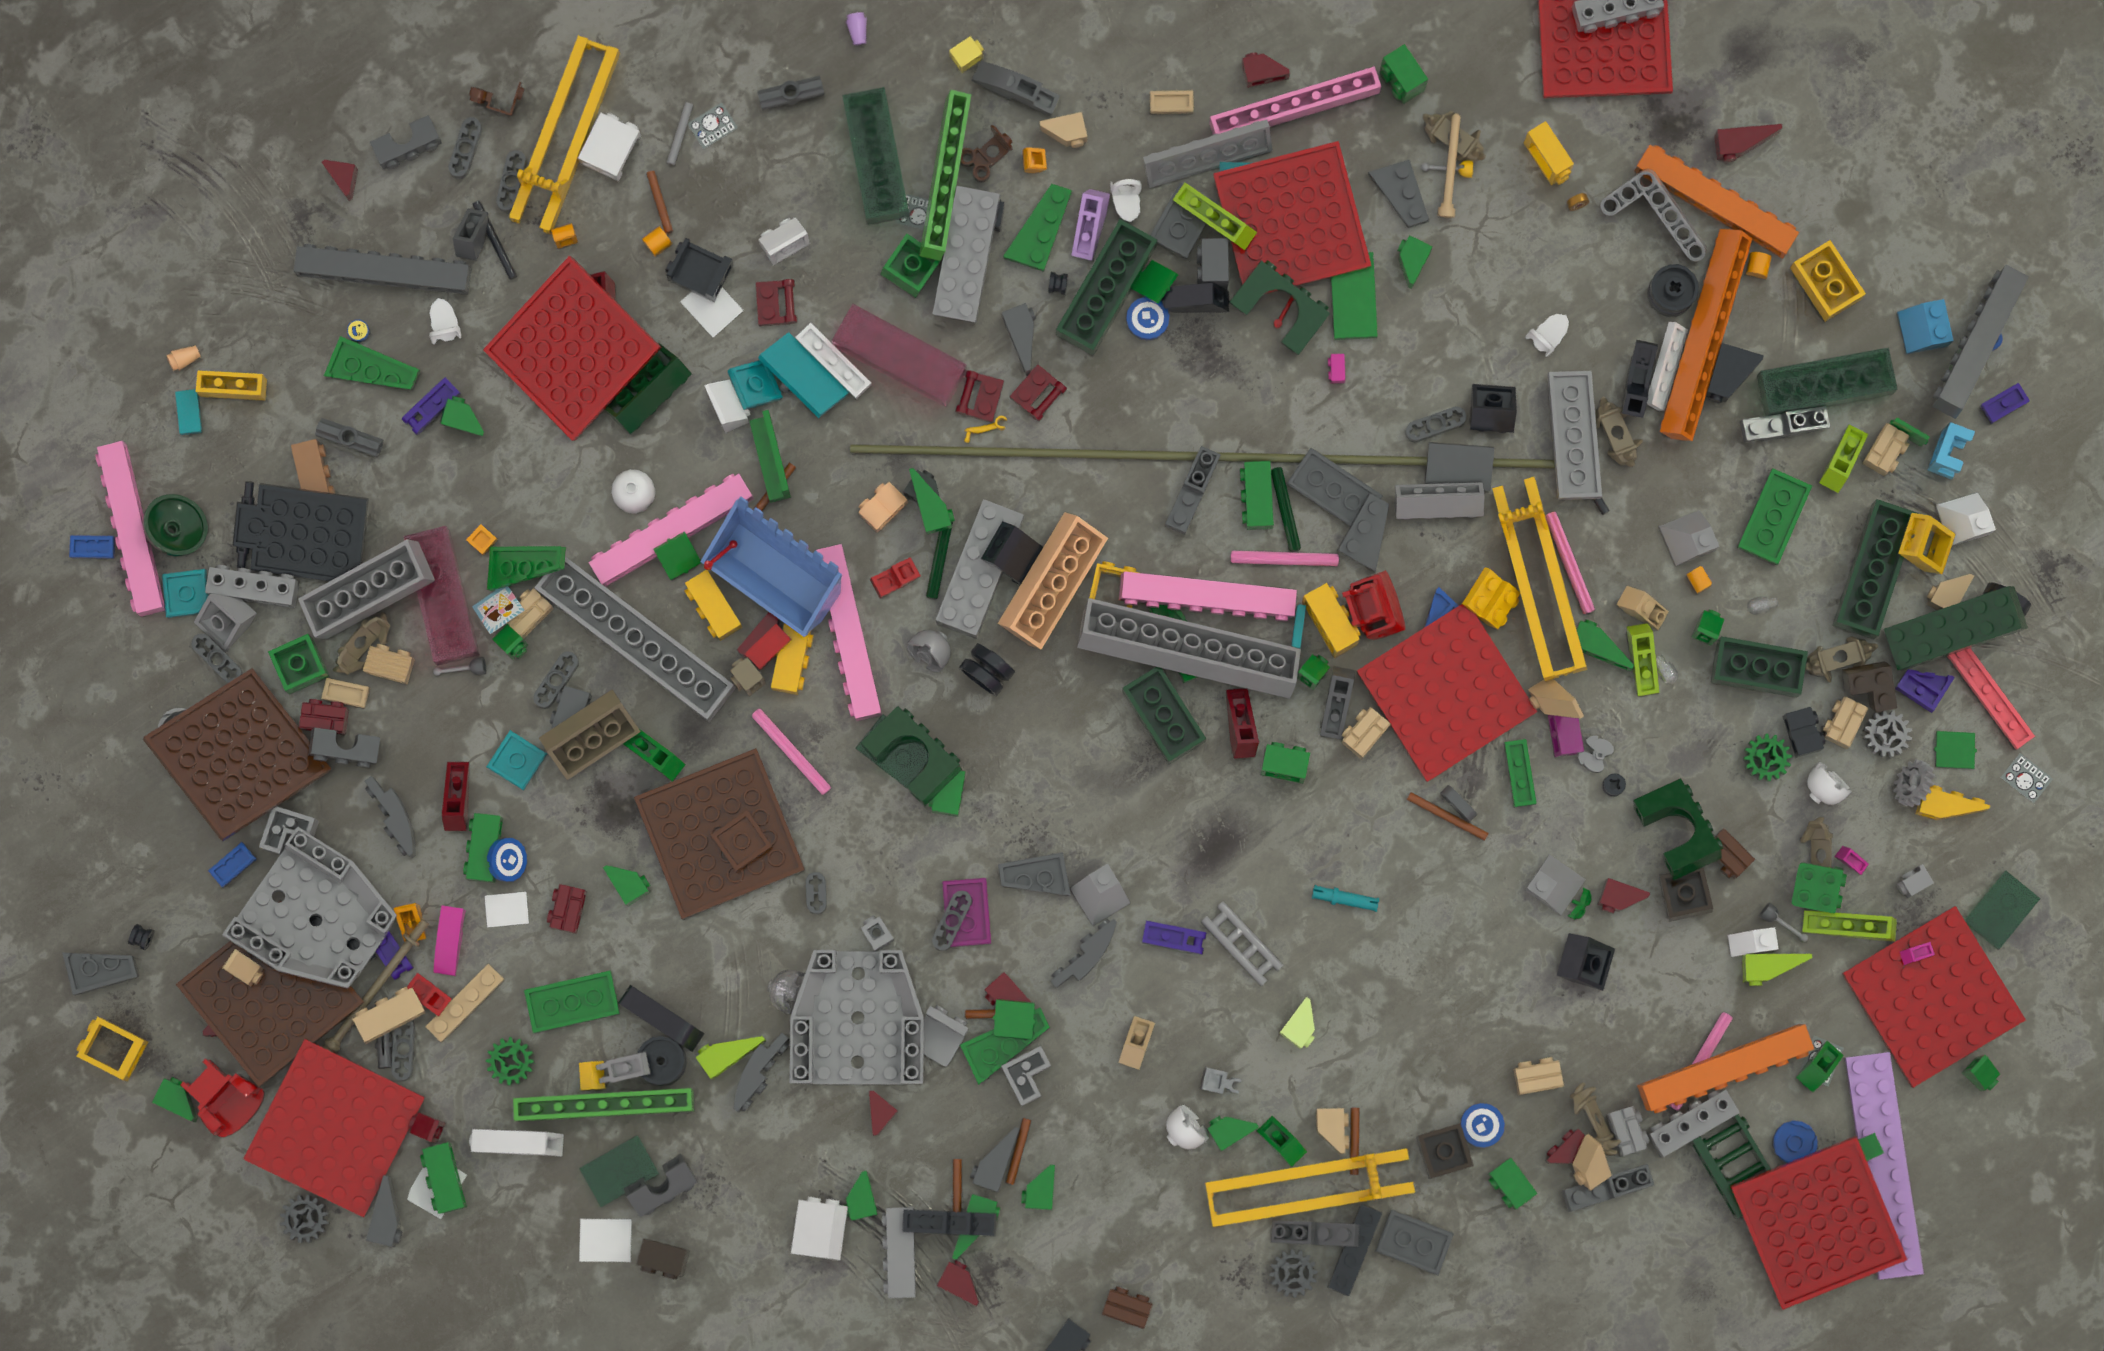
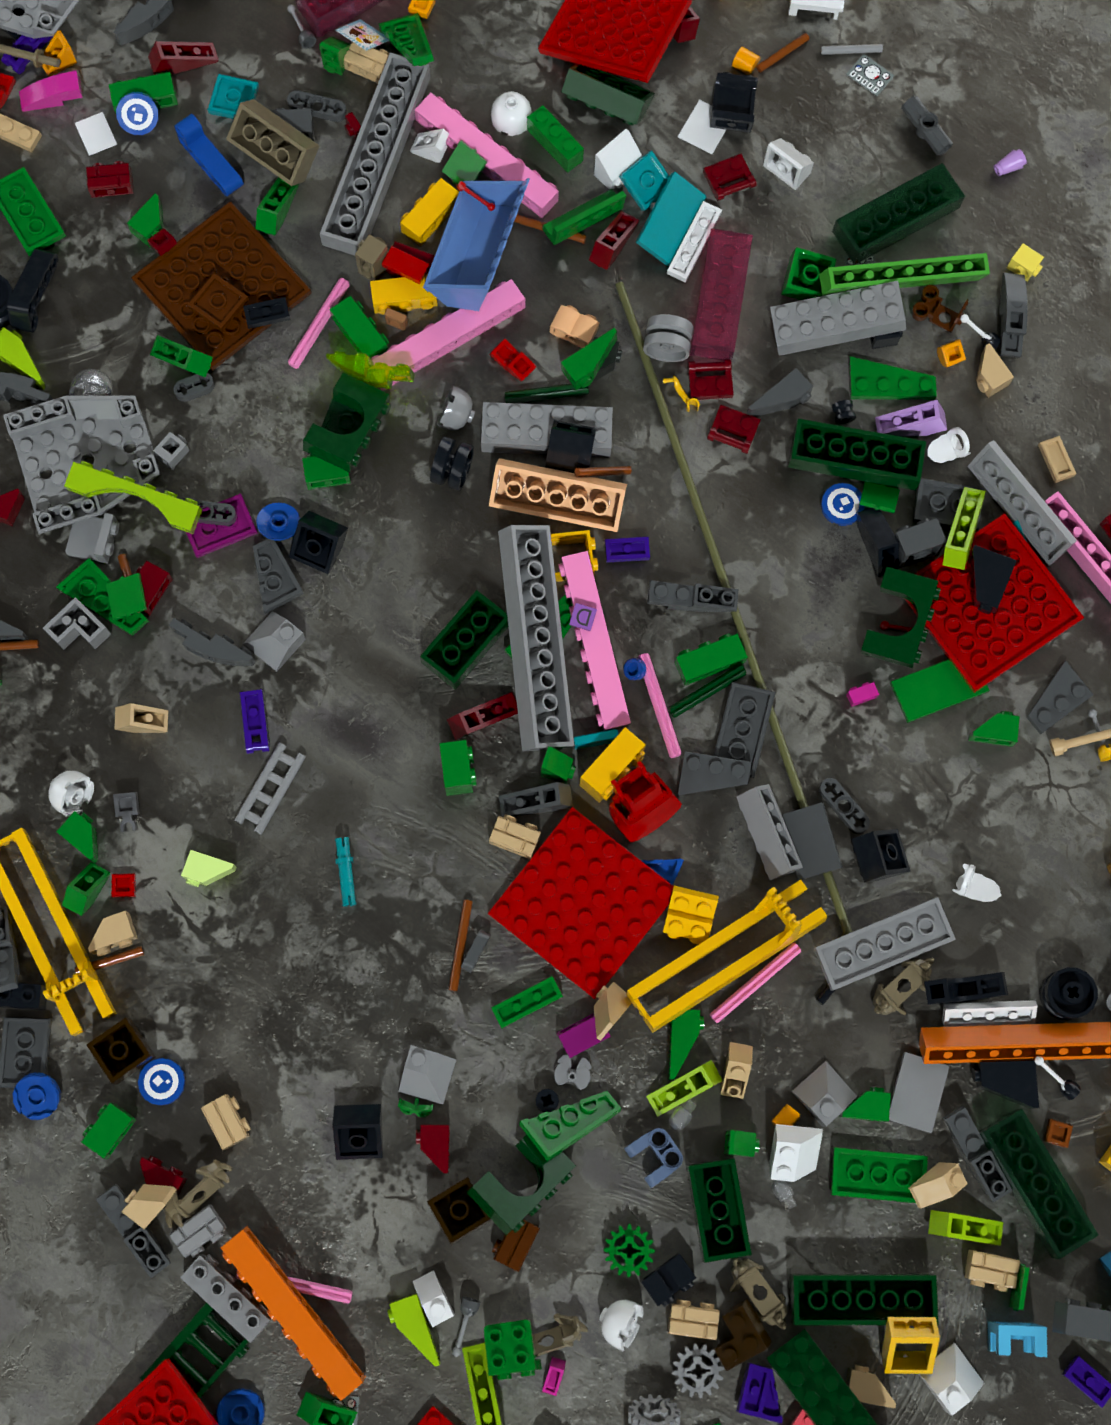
camera: 65 degrees right, 5 degrees down
none -> blue tile [13,1073,61,1120]
none -> lime arch [64,461,202,534]
none -> red tile [111,873,136,898]
none -> dark red plate [147,228,178,256]
none -> green slope [150,335,213,377]
none -> blue beam [174,113,244,197]
none -> black plate [243,297,290,329]
none -> blue dish [256,503,300,541]
none -> black slope [289,511,348,574]
none -> clear neon green slope [326,351,415,389]
none -> green brick [329,296,389,364]
none -> dark red plate [344,112,361,141]
none -> medium nougat tile [385,308,408,331]
none -> white slope [410,128,449,163]
none -> green wing [519,1091,622,1161]
none -> green brick [527,105,584,173]
none -> medium lavender tile [569,603,597,631]
none -> dark orange bar [574,466,632,477]
none -> dark red slope [589,211,640,270]
none -> dark purple plate [605,537,650,563]
none -> blue tile [624,658,646,680]
none -> sand blue piece [624,1128,683,1188]
none -> light grey wheel [643,314,694,362]
none -> white slope [769,1124,823,1182]
none -> green slope [839,1087,891,1122]
none -> light grey tile [889,1052,950,1134]
none -> tan slope [909,1162,968,1208]
none -> hinge [960,314,1001,349]
none -> black slope [970,545,1017,614]
none -> hinge [1034,1056,1081,1100]
none -> dark orange tile [1043,1119,1073,1148]

